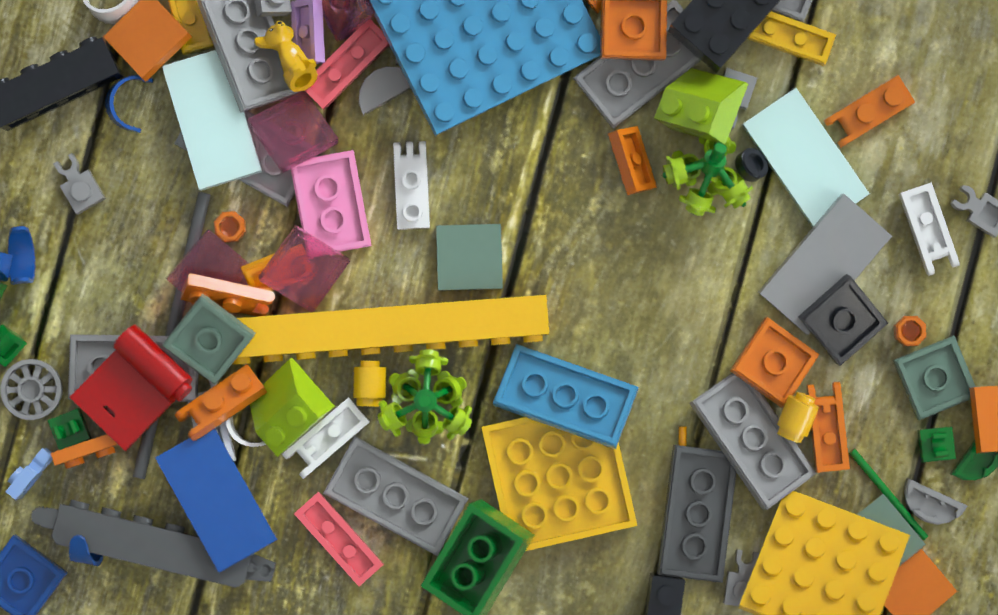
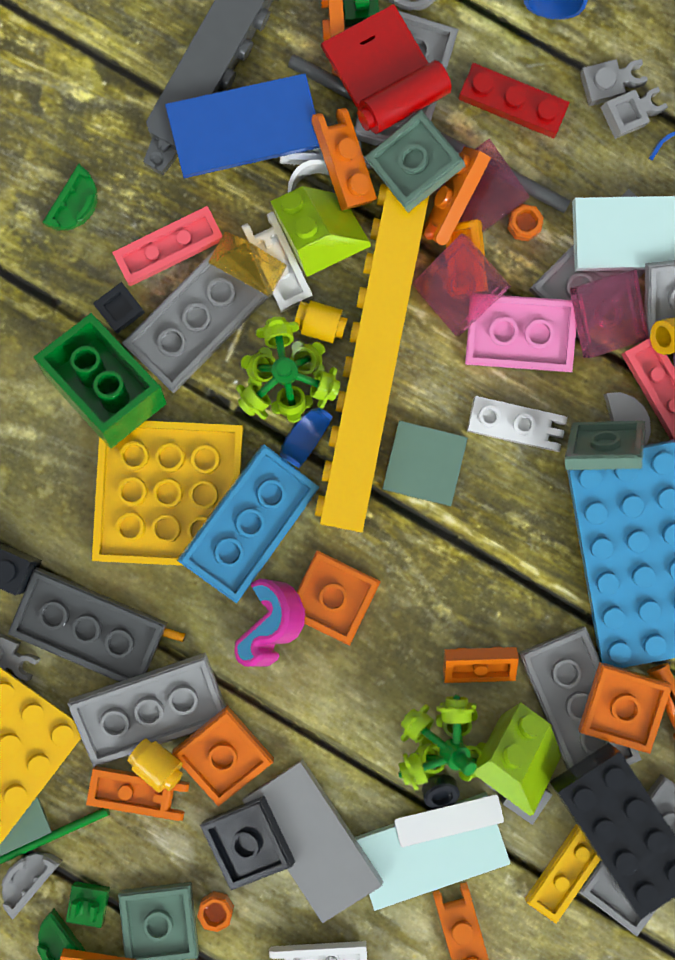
camera: 105 degrees right, 0 degrees up
none -> black tile [93,282,146,334]
none -> clear yellow slope [208,231,287,297]
none -> dark pink animal [234,579,305,667]
none -> blue helmet [280,407,333,469]
none -> orange tile [297,550,381,646]
none -> white sticker [395,795,504,847]
none -> red plate [458,63,570,139]
none -> sand green tile [565,420,646,470]
none -> light grey plate [600,87,668,139]

